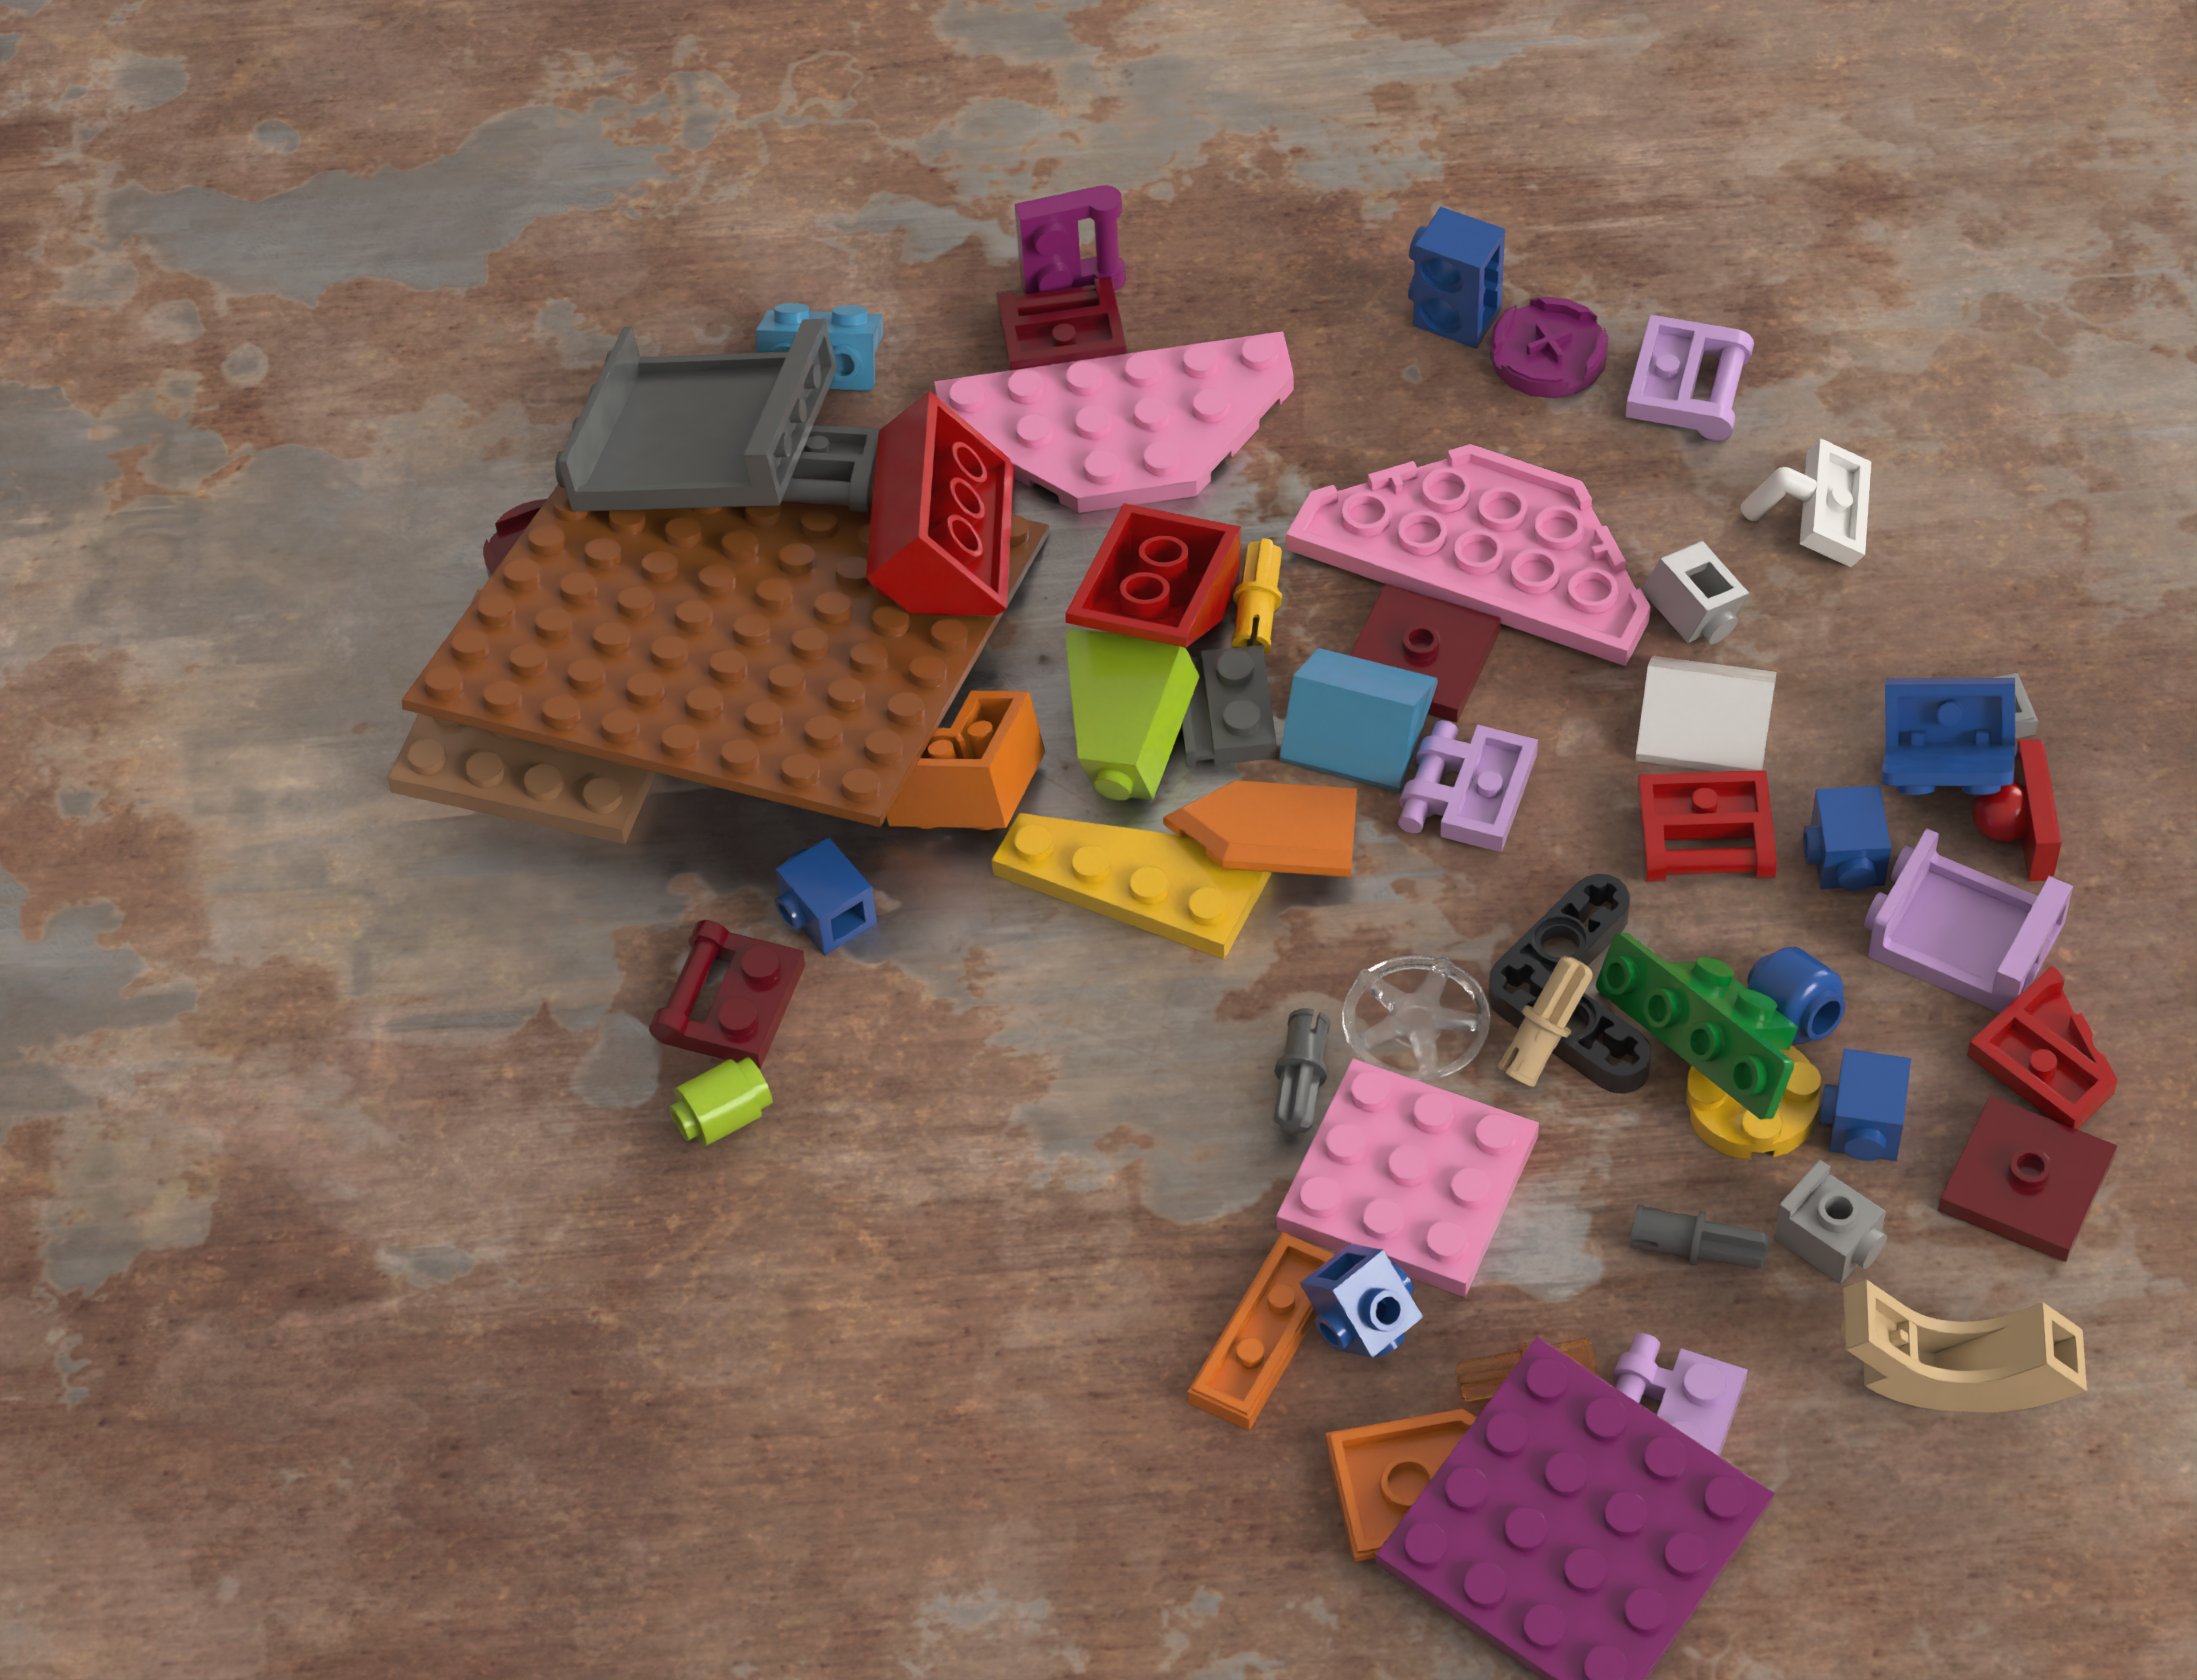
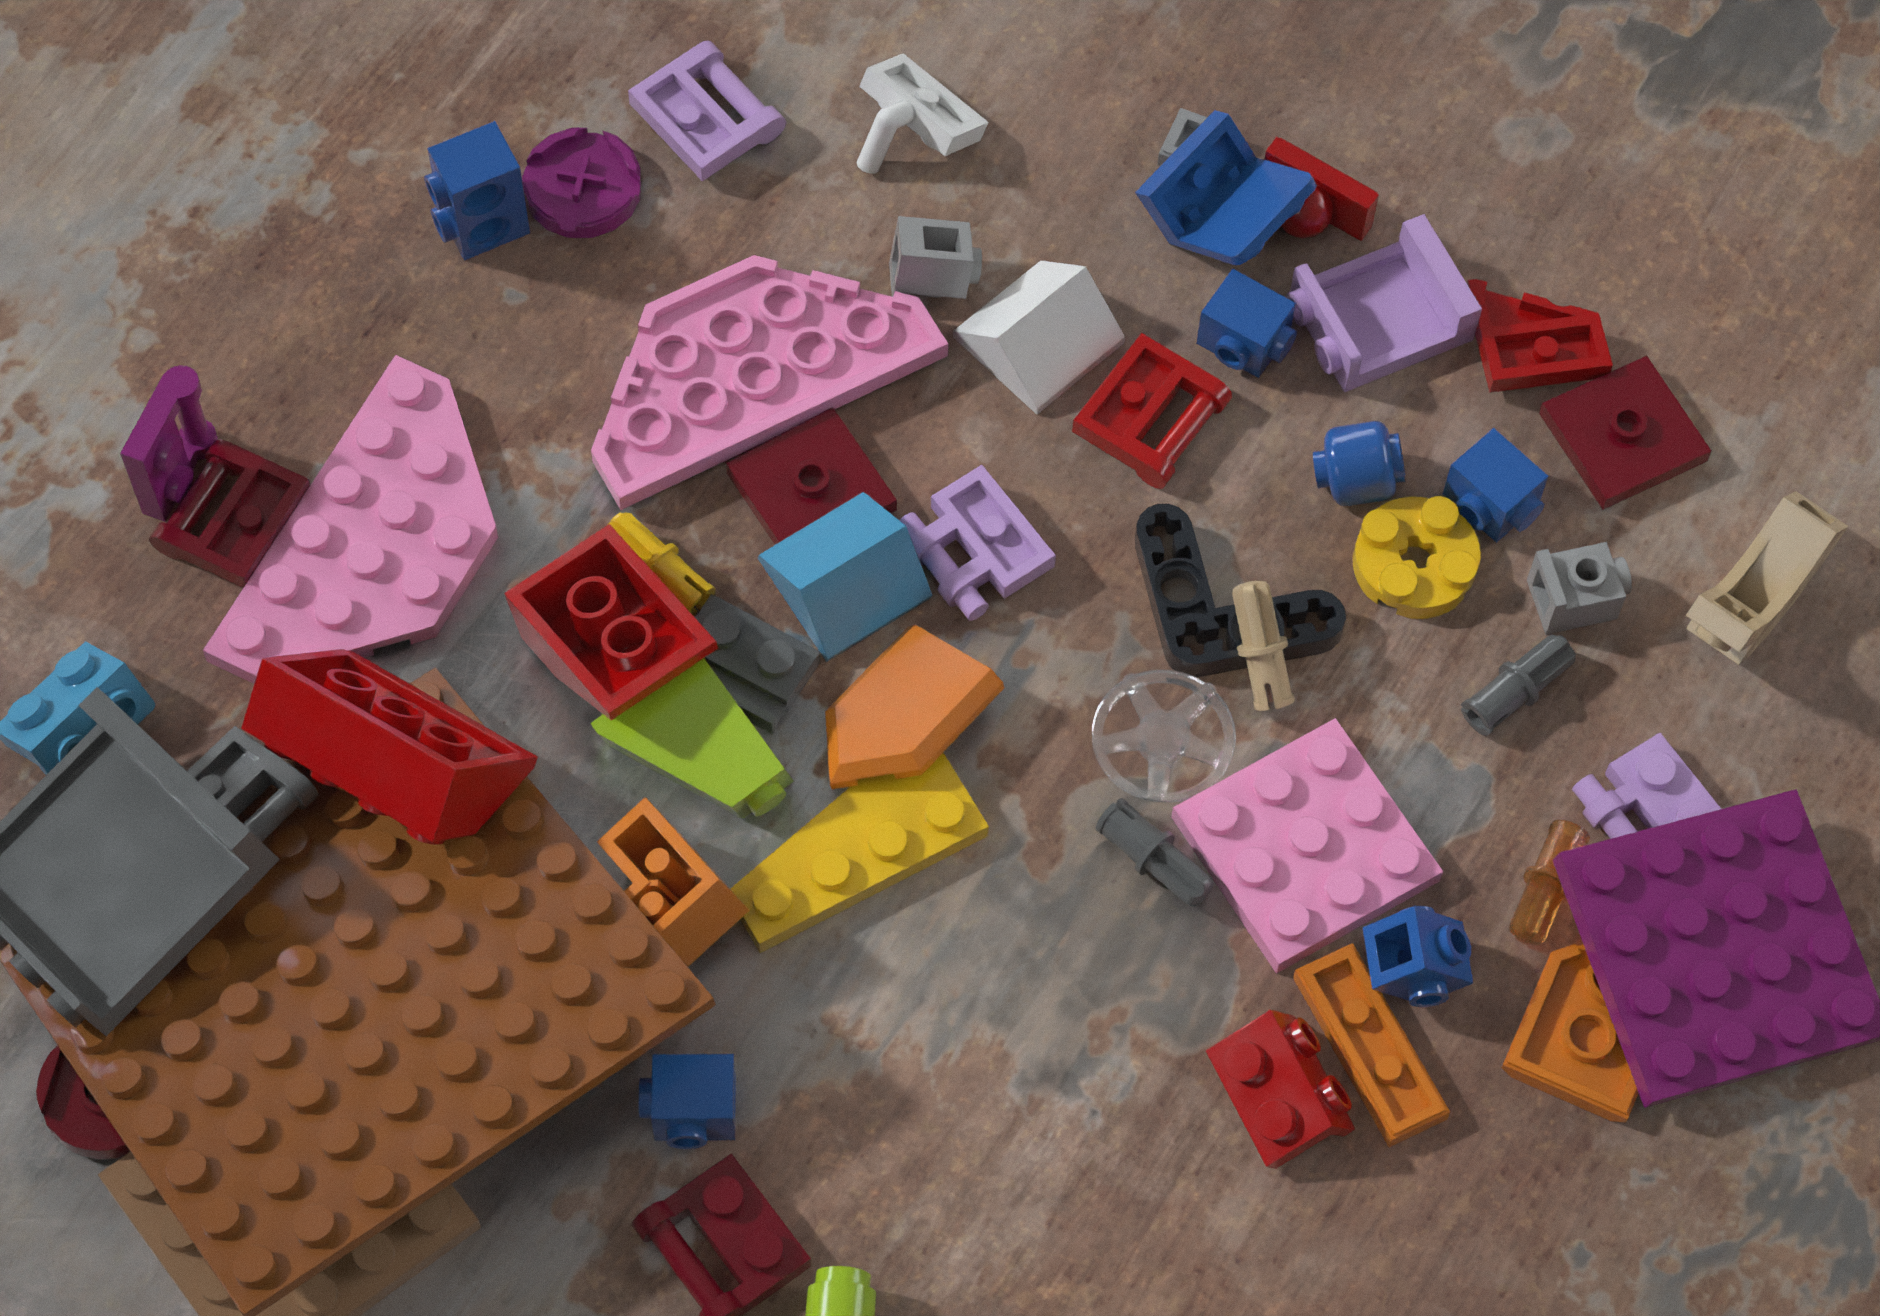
camera: 60 degrees left, 10 degrees up
green bracket [1595,933,1798,1120] -> none
none -> red bracket [1206,1009,1355,1169]

